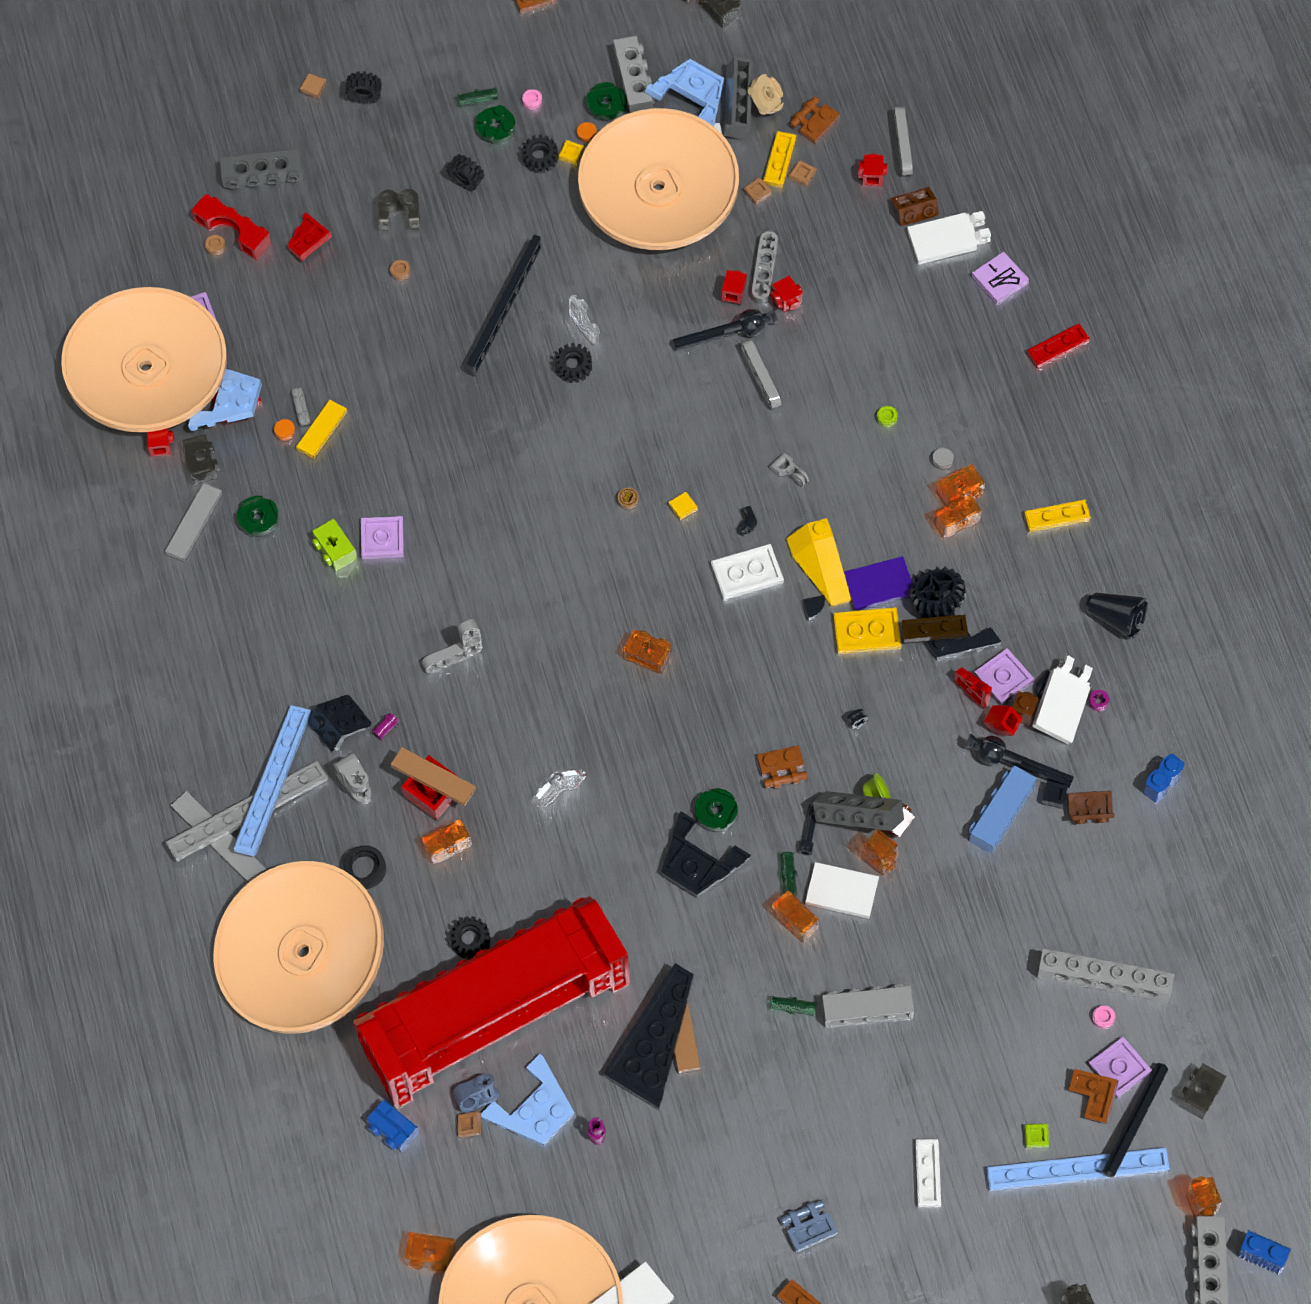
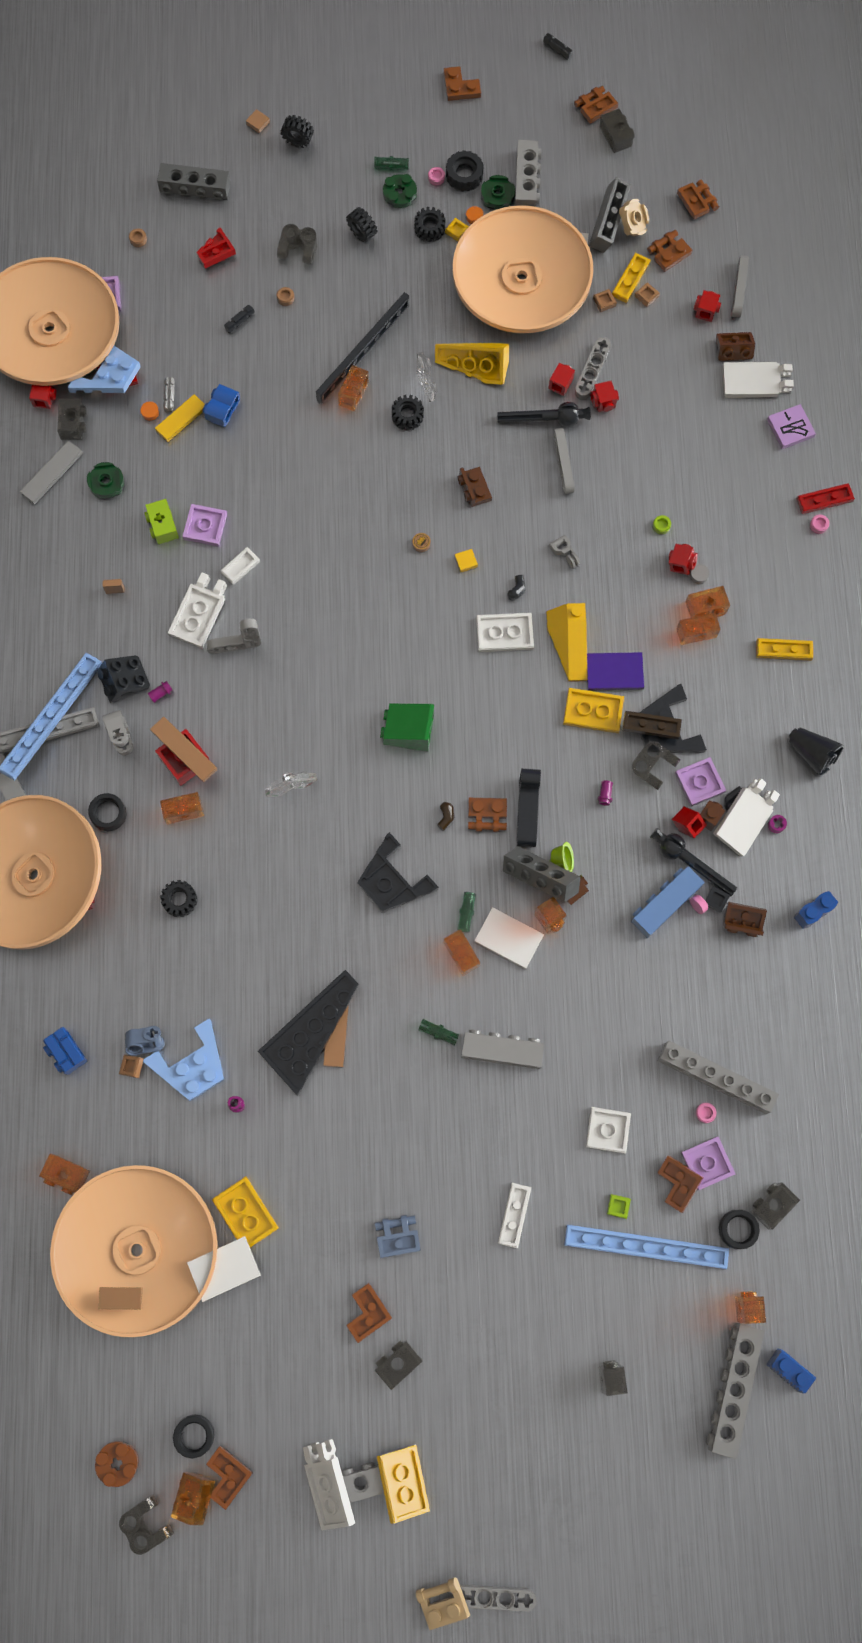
camera: 10 degrees right, 10 degrees up
red arch [191,194,271,260] -> none
red brick [353,896,630,1109] -> none
clear orange brick [623,629,672,675] -> none
light blue wing [645,59,724,126] -> none
dark green plate [695,788,738,832] -> none
black bar [799,803,816,856] -> none
black tile [804,595,825,621] -> none
black bush [847,709,868,728] -> none
black gear [909,566,967,618] -> none
red wing [954,667,992,710] -> none
black axle [1102,1063,1168,1178] -> none
none -> medium nougat tile [103,579,125,594]
none -> white tile [168,572,227,649]
none -> blue brick [203,384,240,427]
none -> yellow tile [211,1176,279,1248]
none -> white tile [220,547,260,585]
none -> black axle [224,305,255,333]
none -> clear orange brick [338,365,369,411]
none -> green slope [380,703,434,752]
none -> yellow wedge [435,343,509,385]
none -> dark brown arm [437,802,455,831]
none -> black tyre [446,150,484,192]
none -> reddish brown bracket [457,466,492,507]
none -> black beam [517,768,541,847]
none -> white tile [586,1107,631,1154]
none -> magenta pin [597,780,613,806]
none -> clear smoke piece [632,742,681,790]
none -> red brick [669,544,698,575]
none -> dark orange plate [677,179,719,219]
none -> bright pink tile [689,895,708,914]
none -> black tyre [719,1210,760,1249]
none -> bright pink tile [810,515,829,534]

